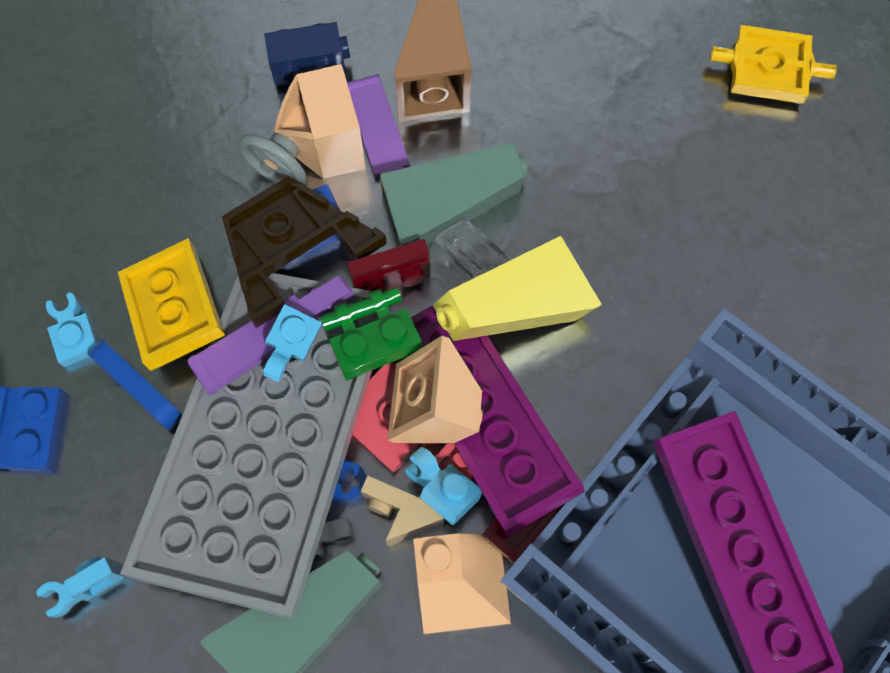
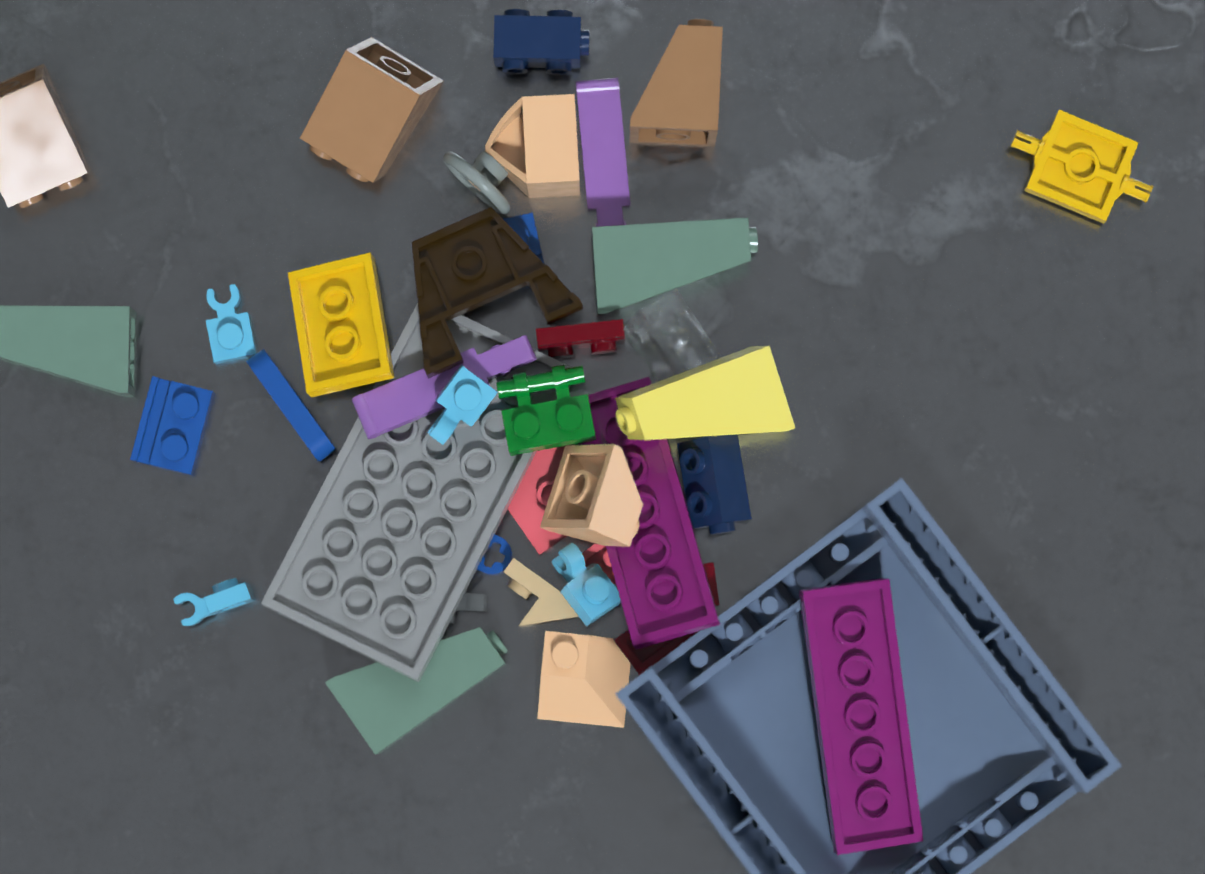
camera: 15 degrees right, 15 degrees up
none -> medium nougat slope [300,37,443,183]
none -> dark blue brick [677,434,752,535]

